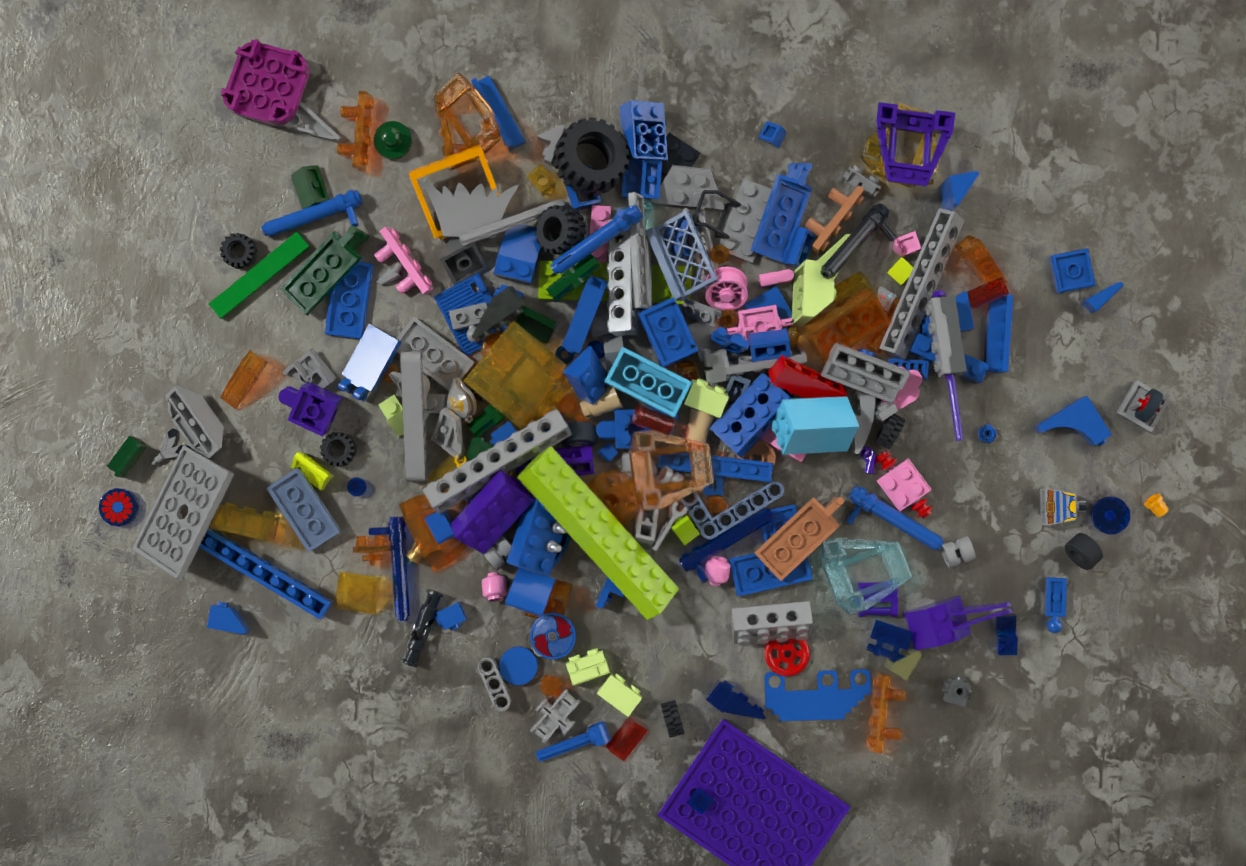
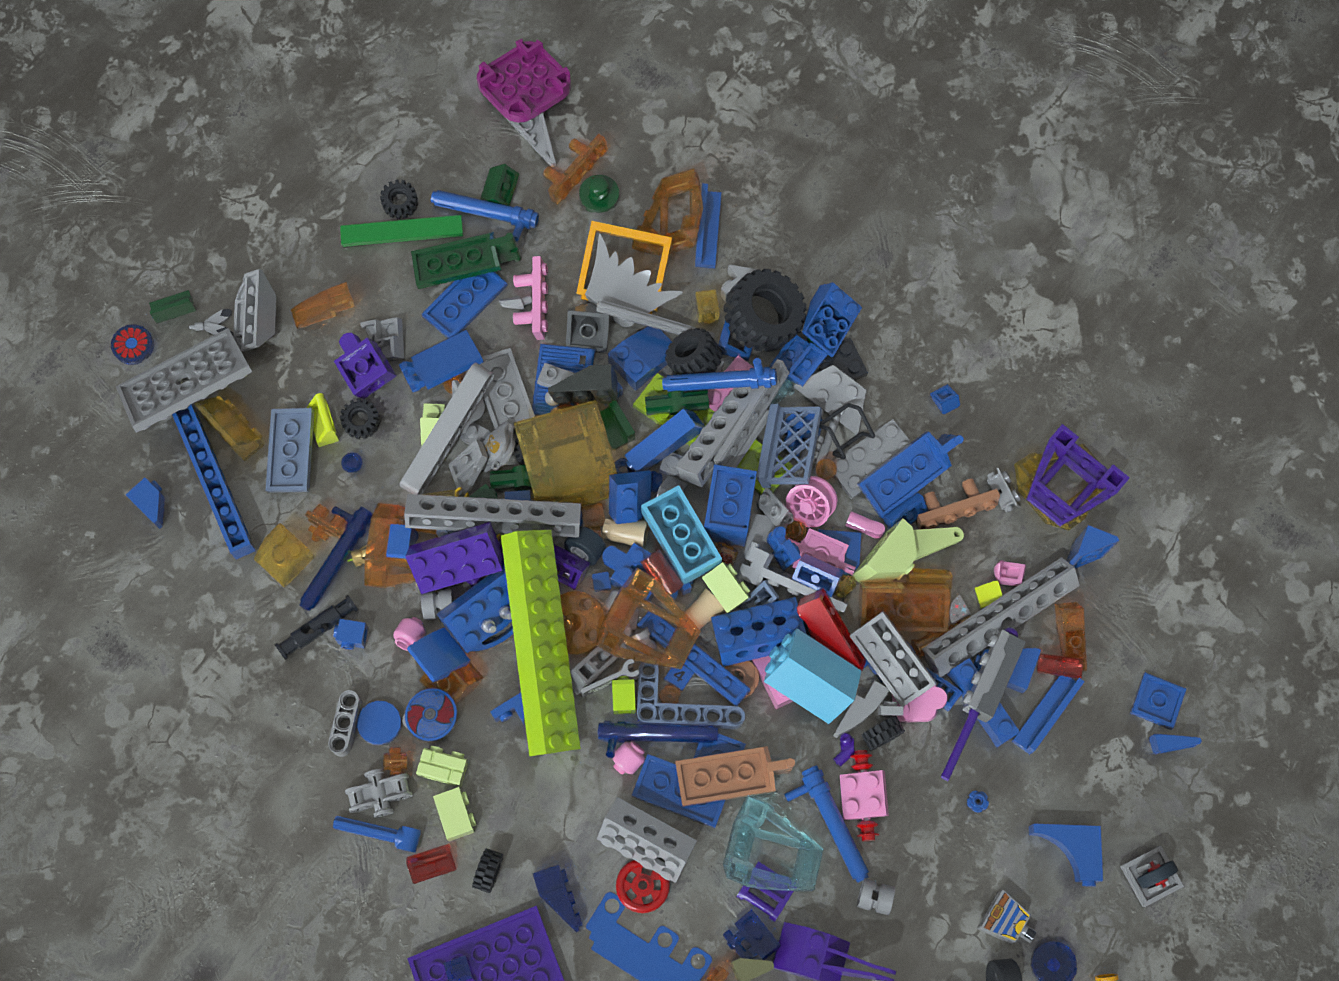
camera: 30 degrees right, 15 degrees down
black cylinder [821,203,896,279] -> none

